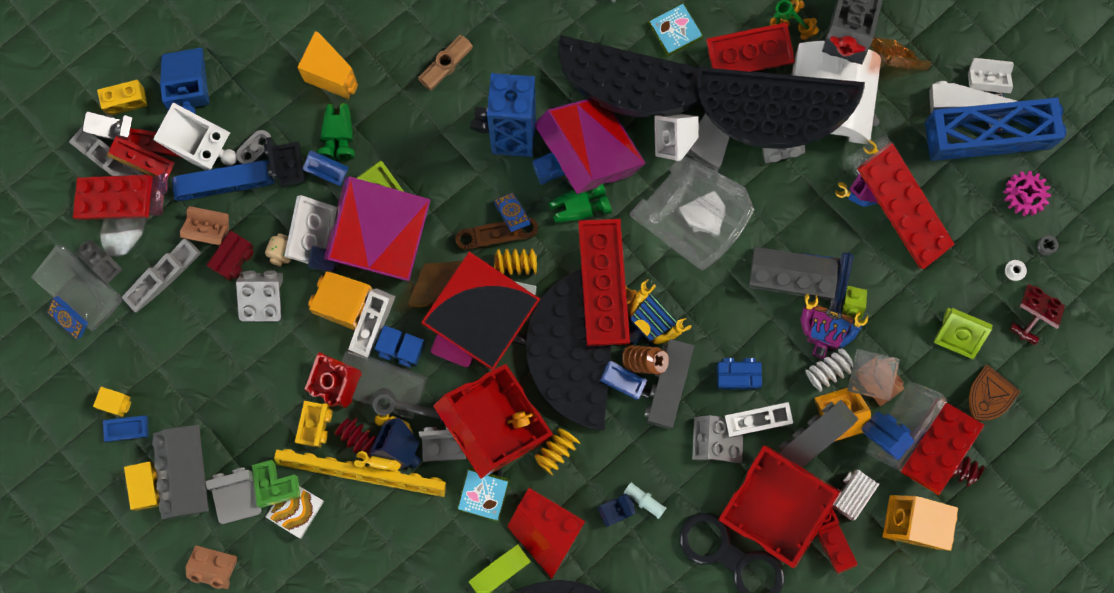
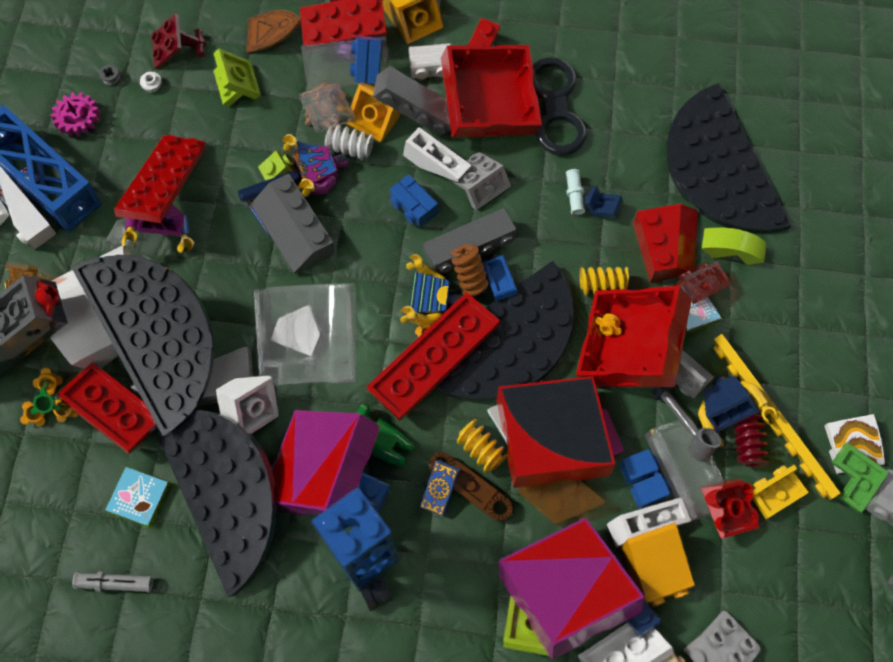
camera: 130 degrees left, 10 degrees down
none -> clear red bracket [673,261,731,305]

